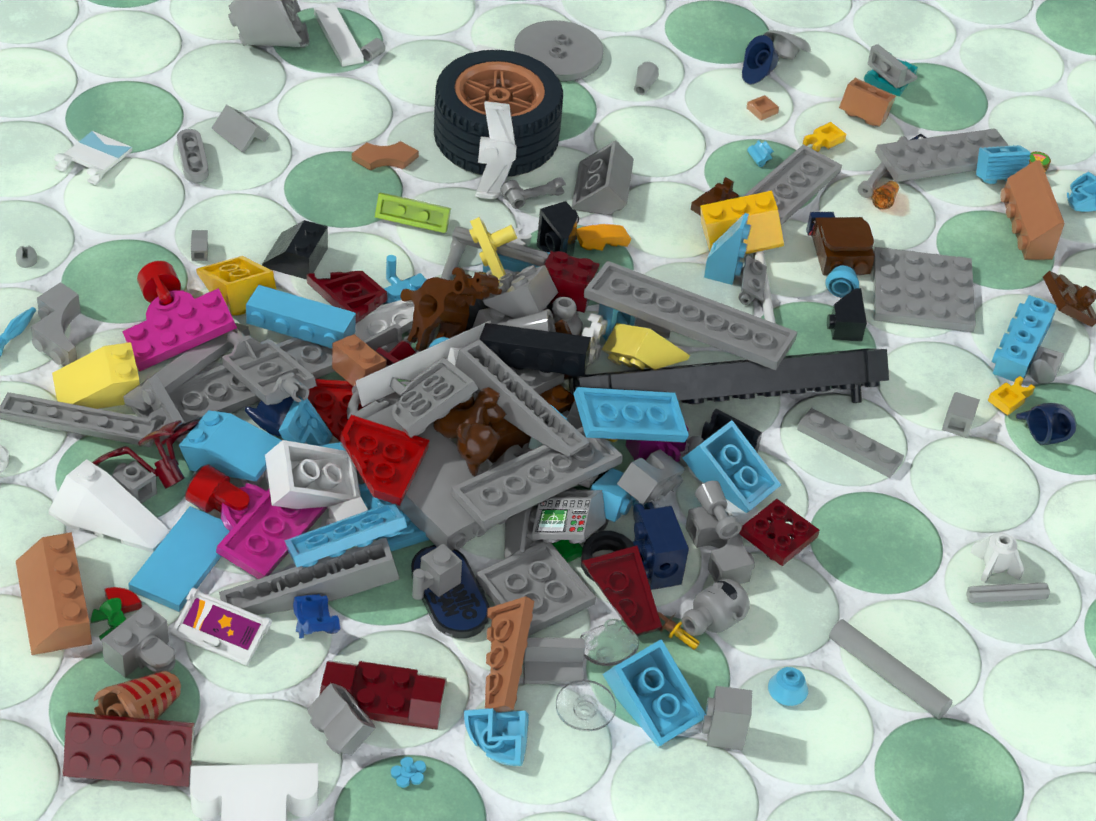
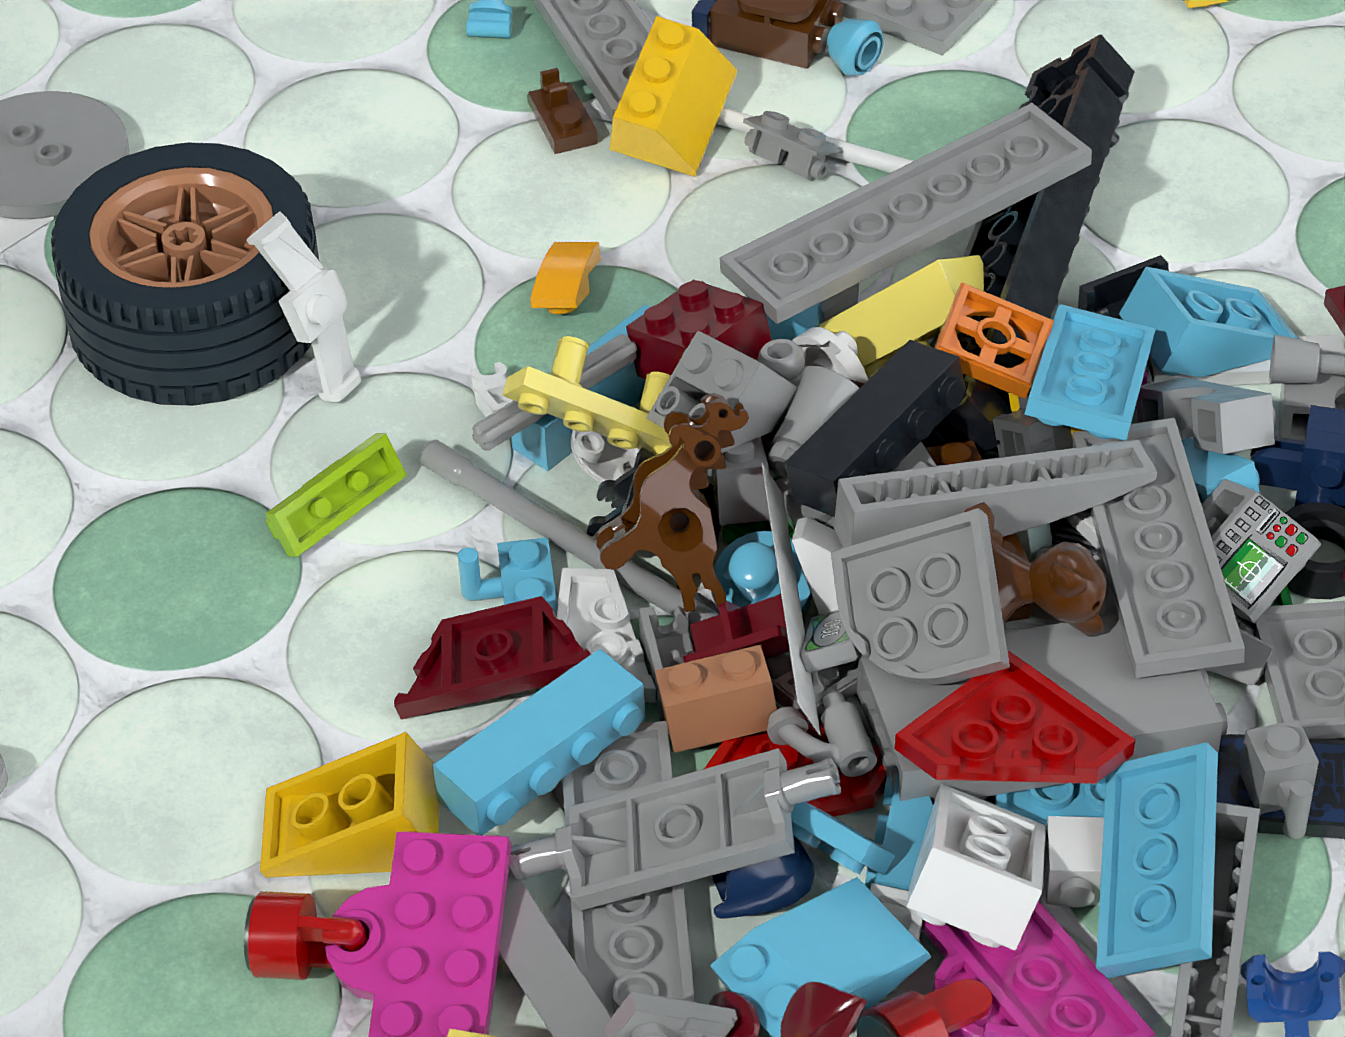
camera: 55 degrees left, 0 degrees up
light grey piece [191,230,208,261] -> none
black slope [262,220,328,280] -> none
nougat tile [352,141,419,170] -> none
light grey brick [500,177,566,209] -> none
black slope [536,201,579,256] -> none
light grey slope [572,141,634,215] -> none
light grey cone [634,62,659,95] -> none
medium azure slope [704,213,751,285] -> none
light grey plate [797,408,904,478] -> none
black slope [827,288,867,341] -> none
light grey panel [942,392,980,438] -> none
none -> orange piece [934,282,1054,399]

